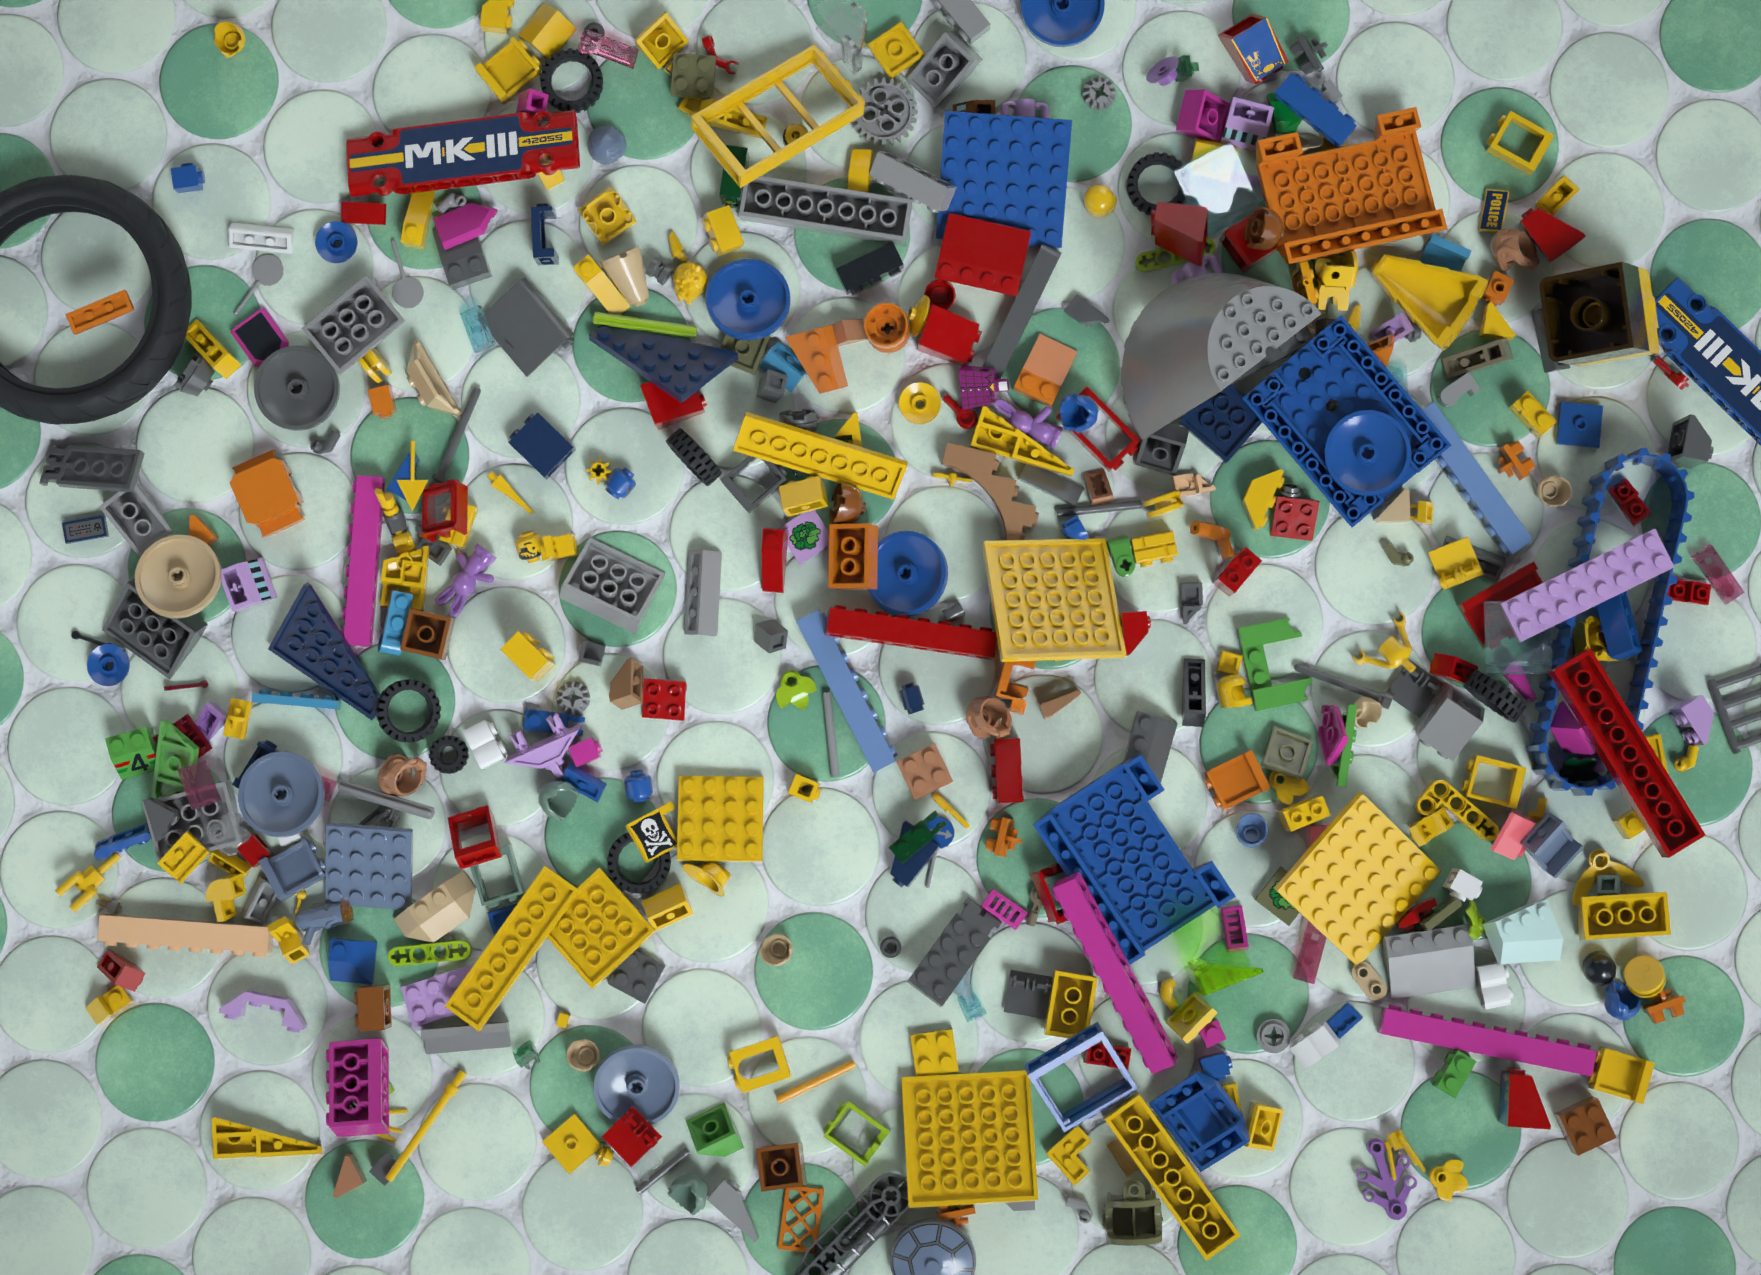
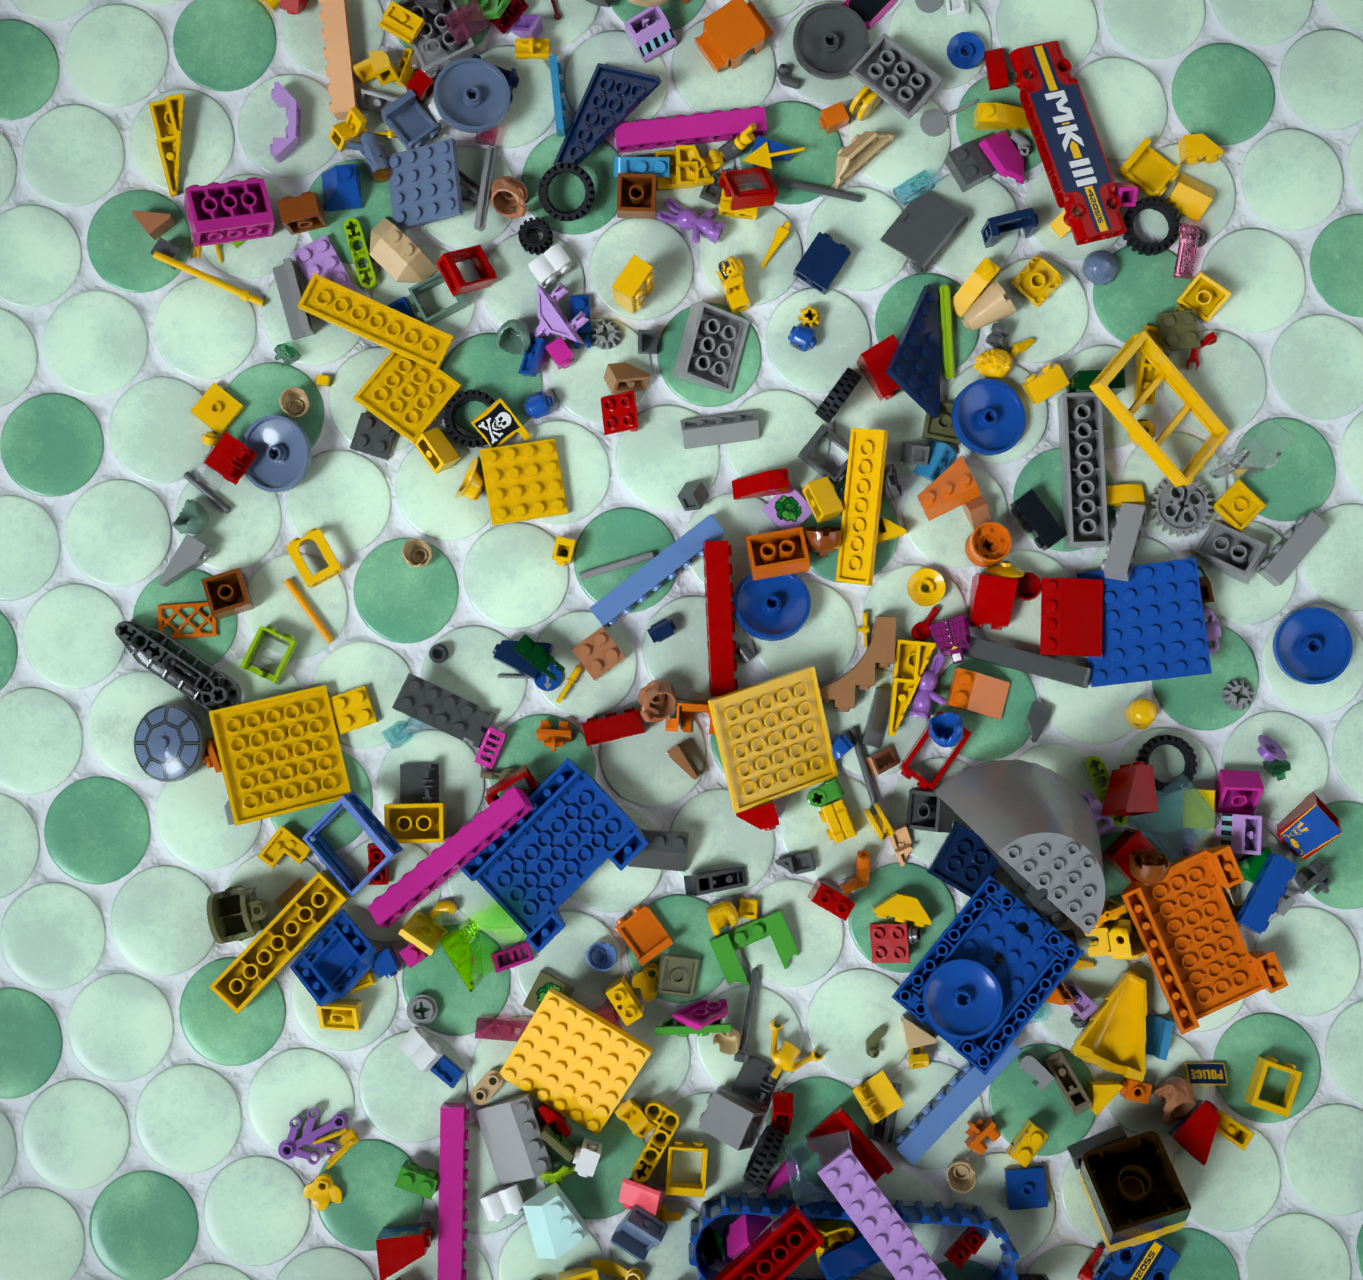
camera: 75 degrees right, 0 degrees up
bright green slope [686,1103,744,1157] -> none
lime plate [776,670,817,710] -> none
light grey arm [1065,1196,1092,1223] -> none

